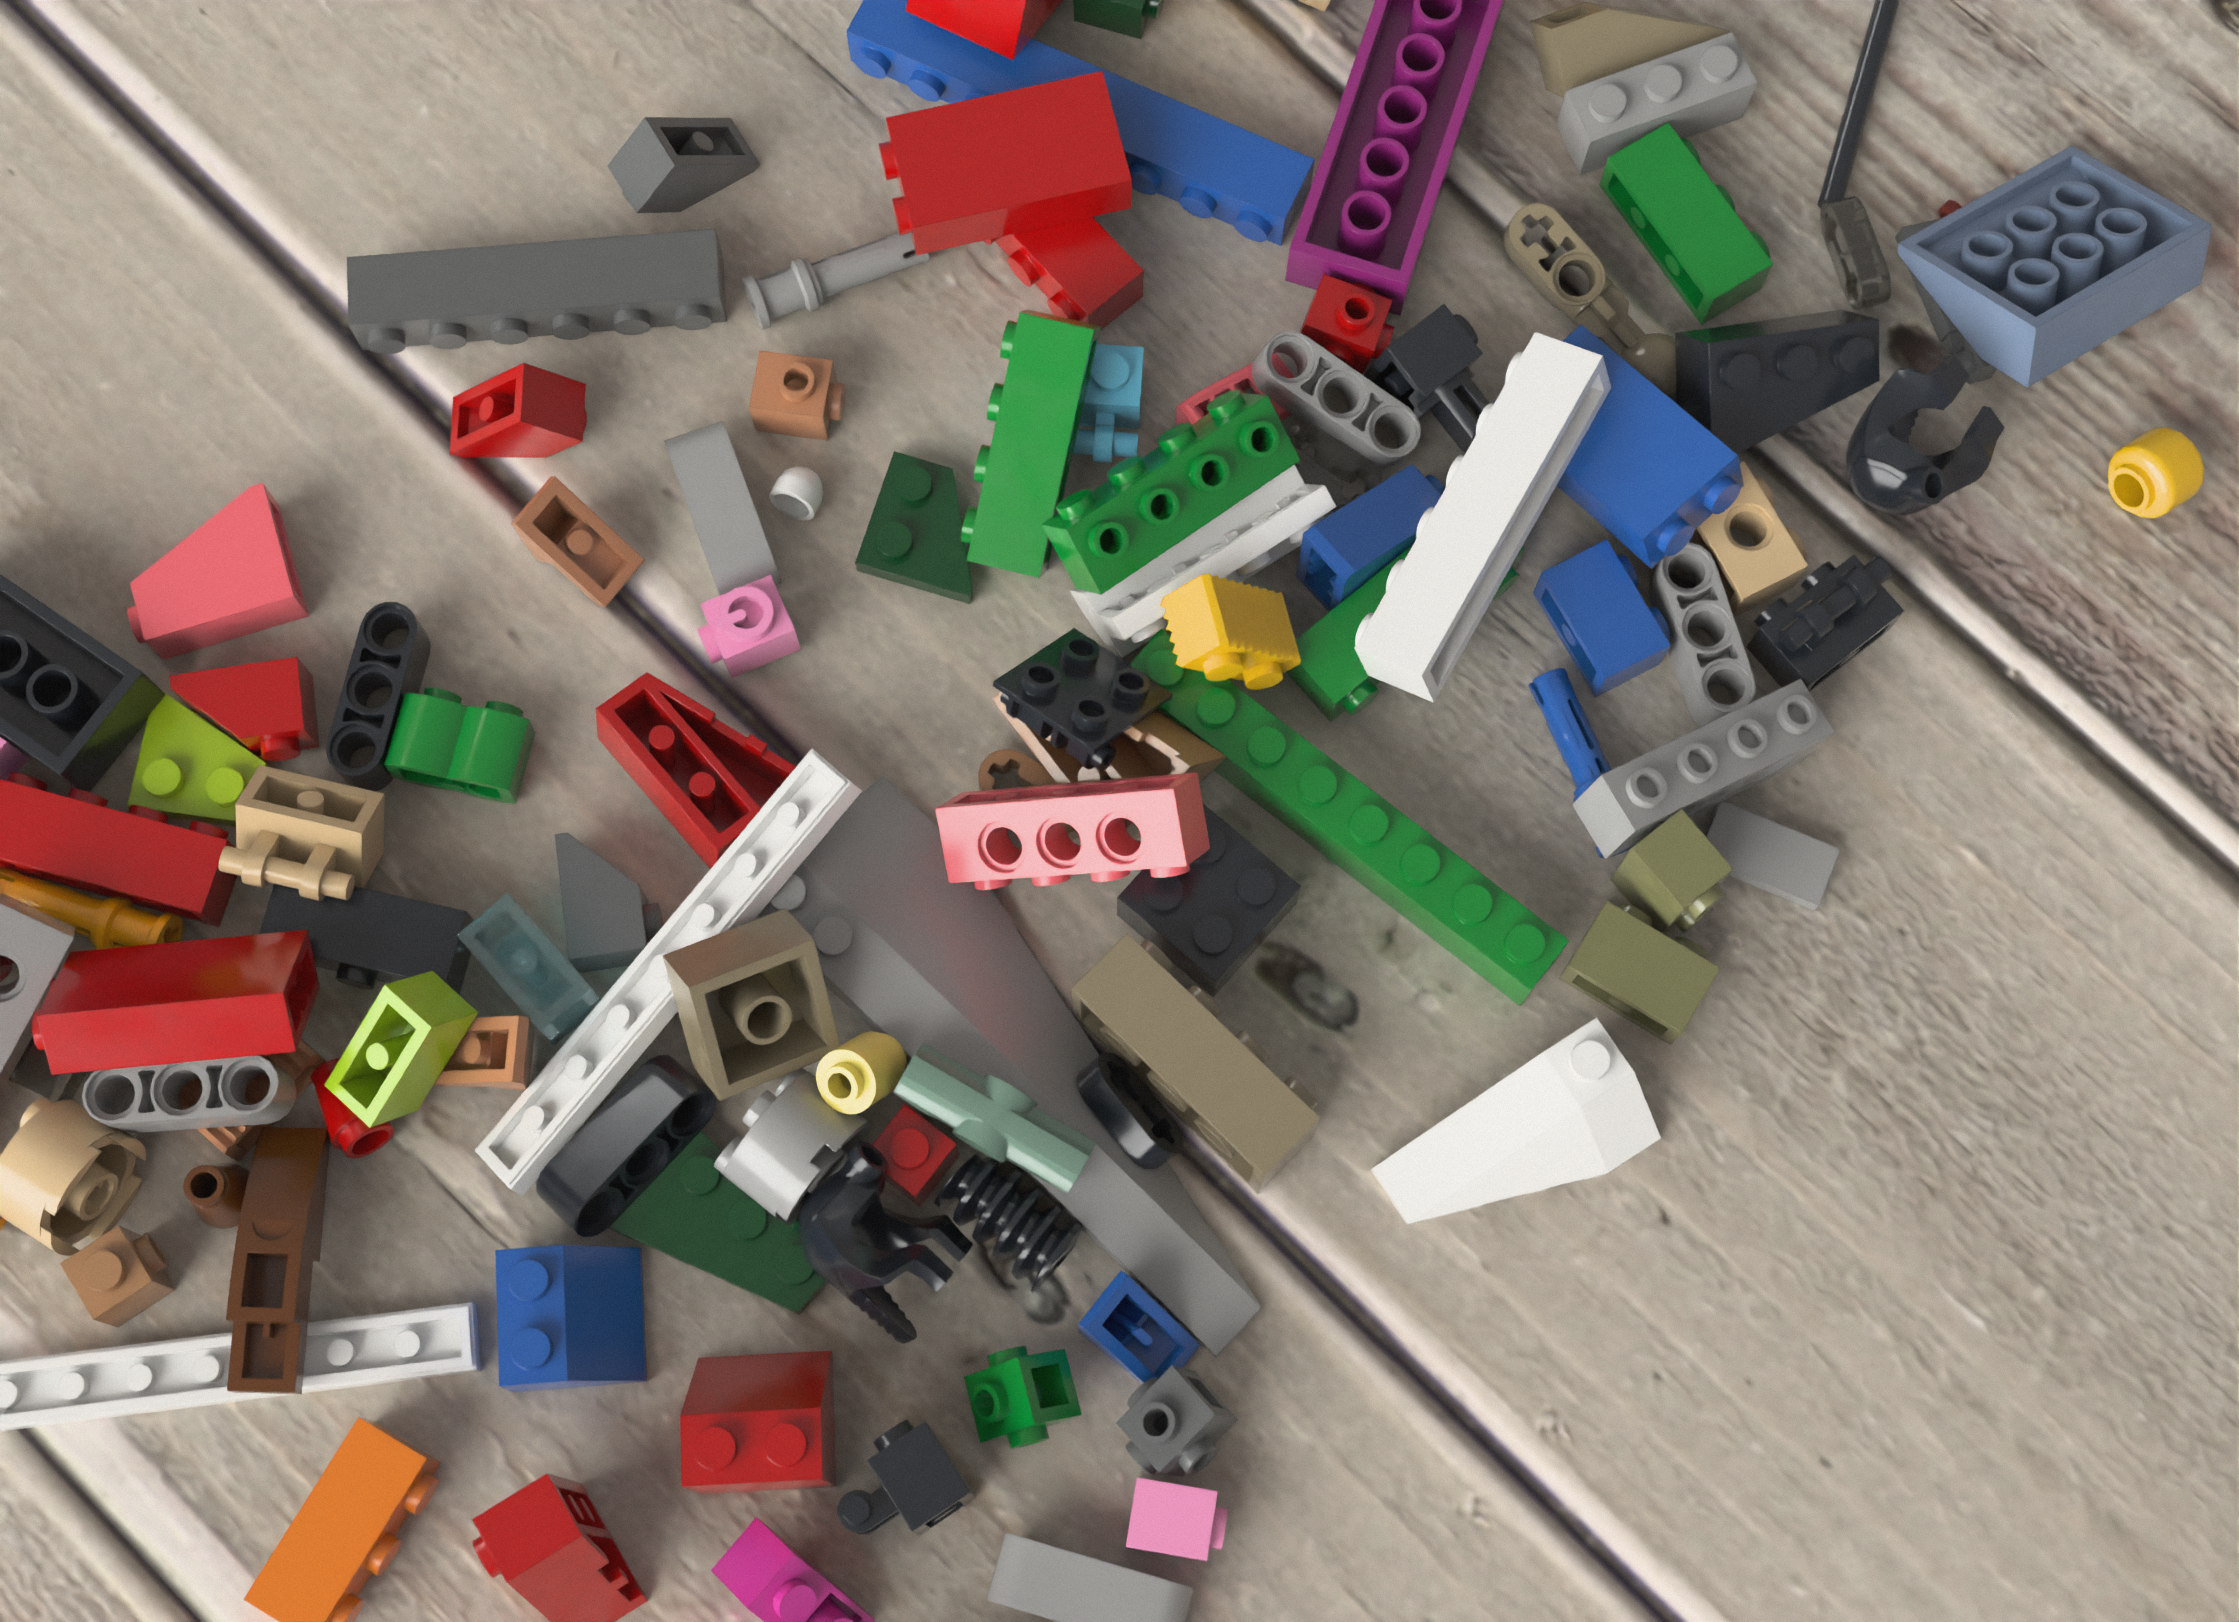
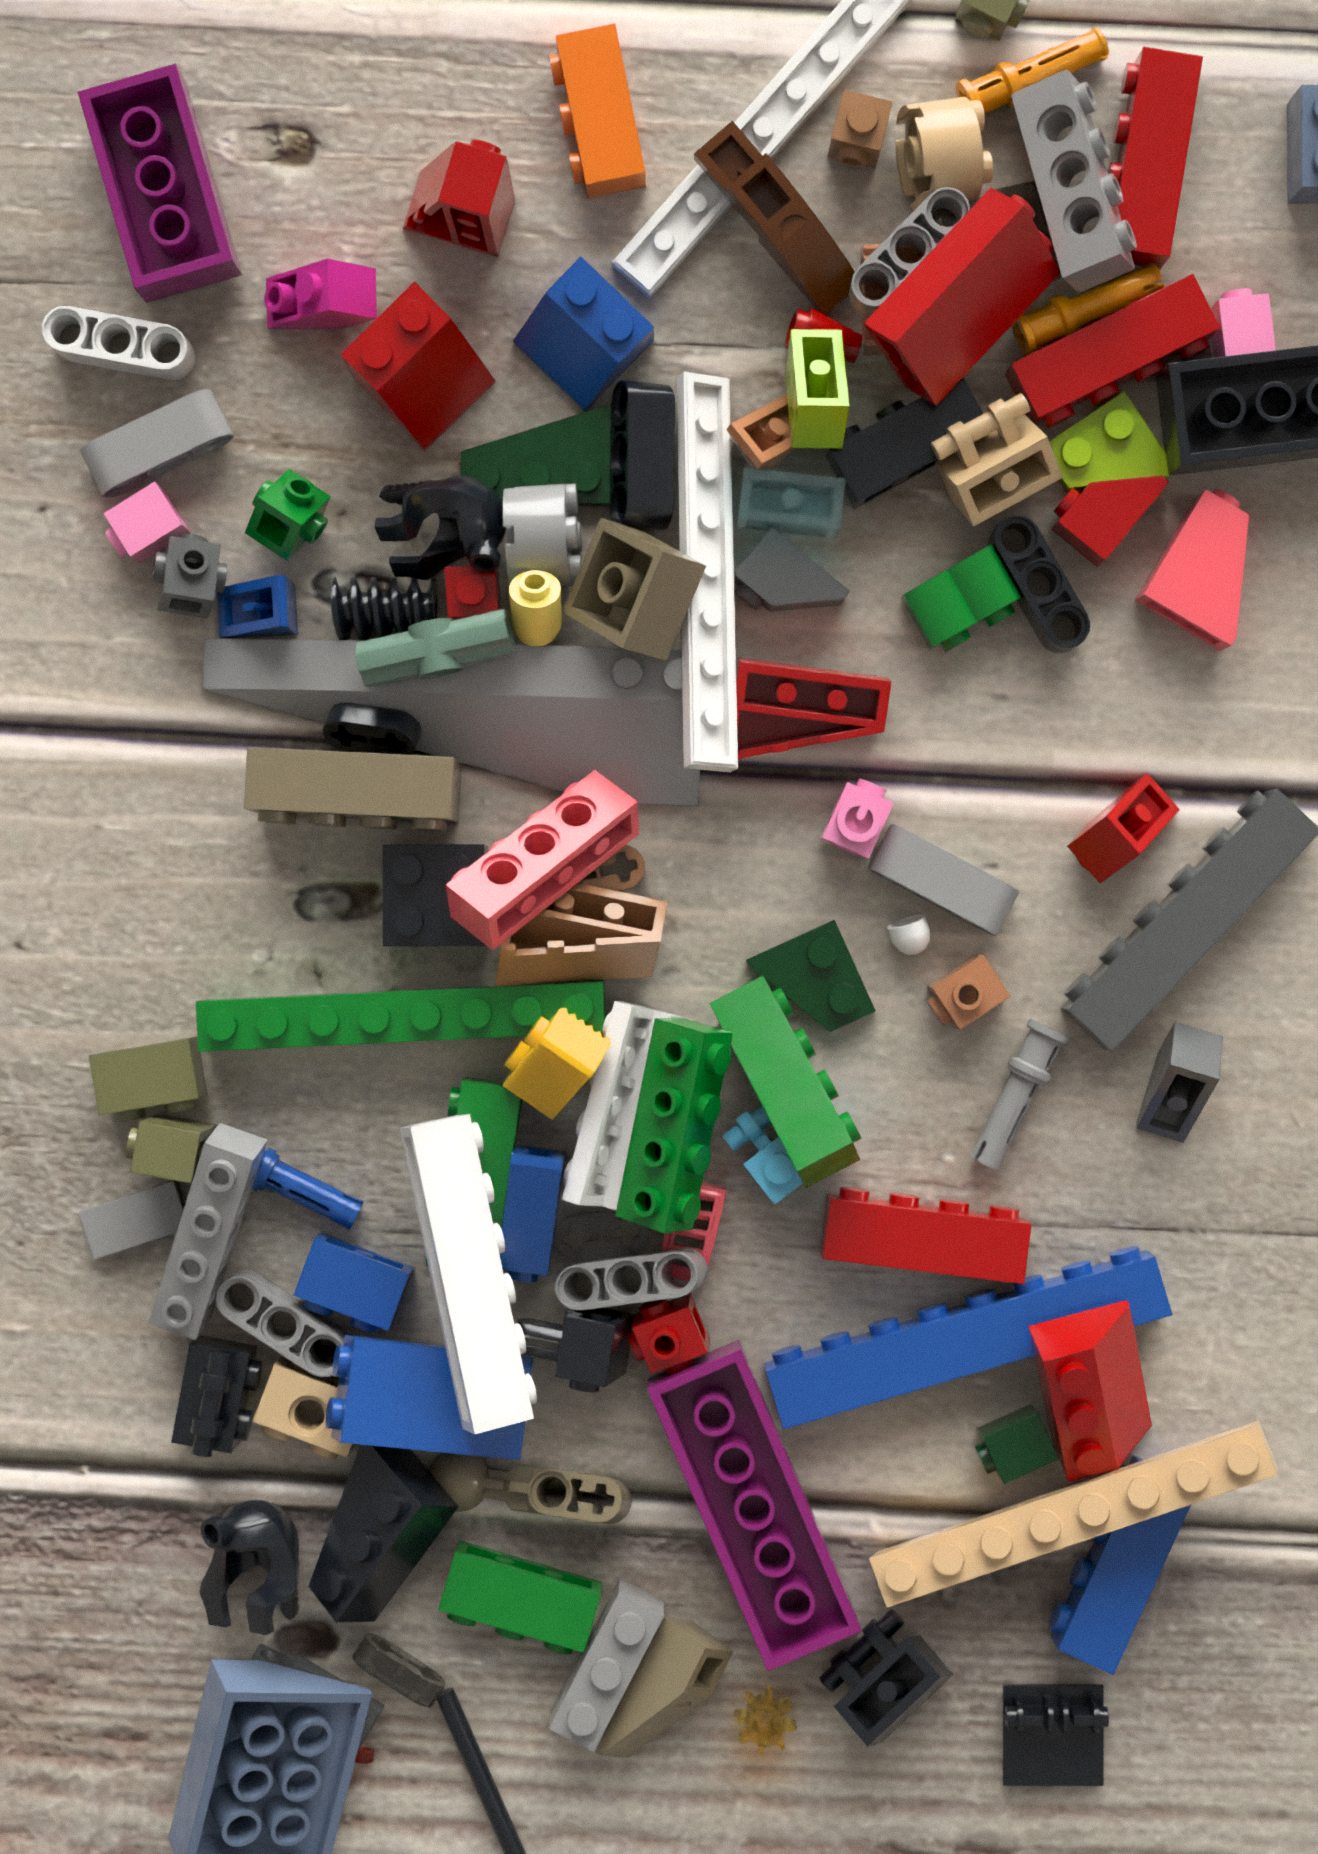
camera: 150 degrees right, 15 degrees up
reddish brown cone [183,1163,249,1229] -> none
nougat slope [511,476,645,607] -> none
black brick [837,1419,976,1536] -> none
red brick [878,71,1132,255] -> none
black hinge [993,628,1173,771] -> none
white wedge [1371,1017,1661,1225] -> none
yellow head [2108,427,2205,518] -> none

